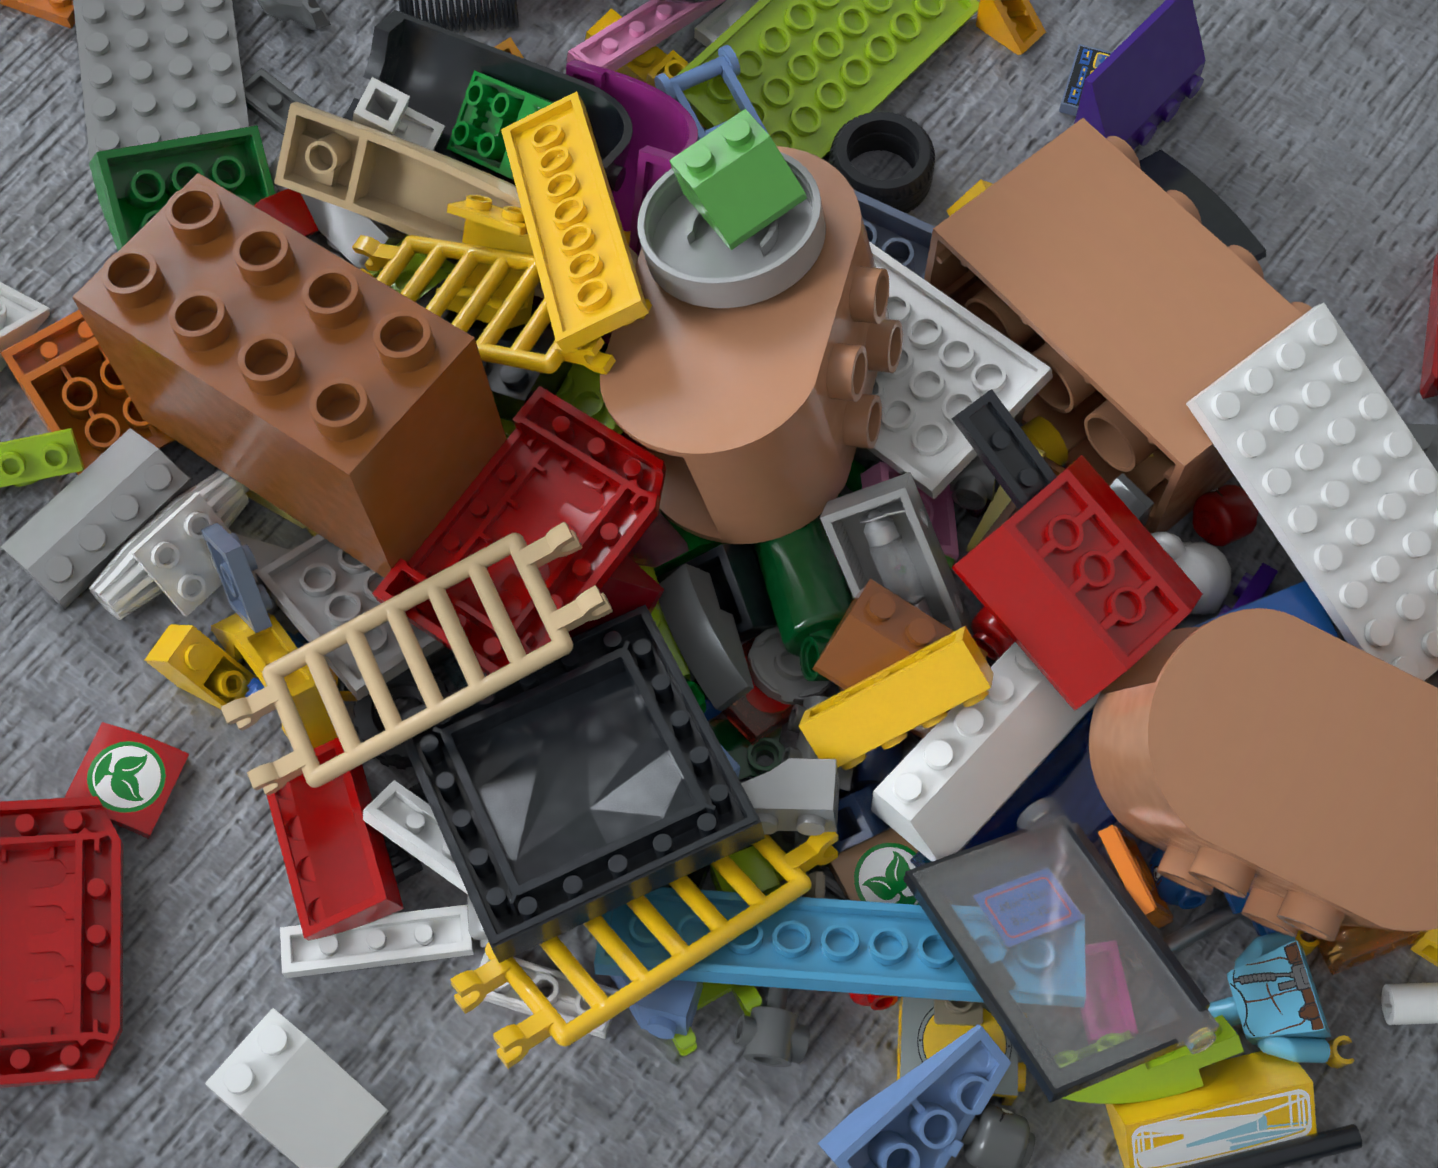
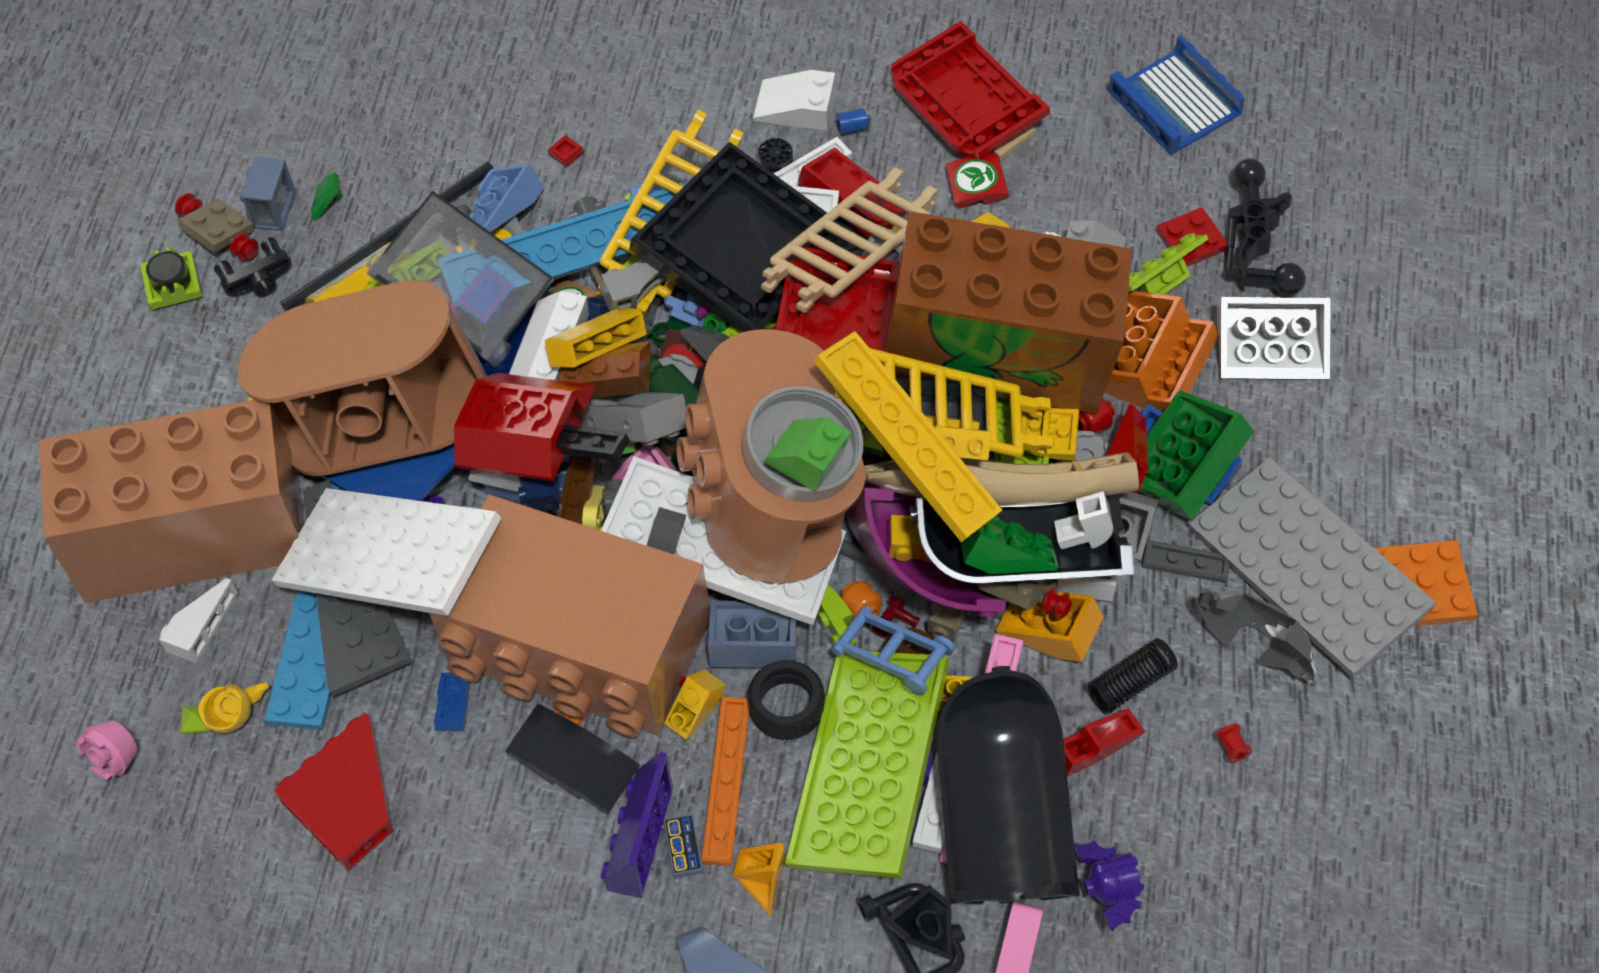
camera: 155 degrees right, 5 degrees down
none -> dark grey slope [647,507,687,555]
none -> orange tile [701,696,750,867]
none -> black wheel [758,138,793,174]
none -> blue piece [836,108,871,135]

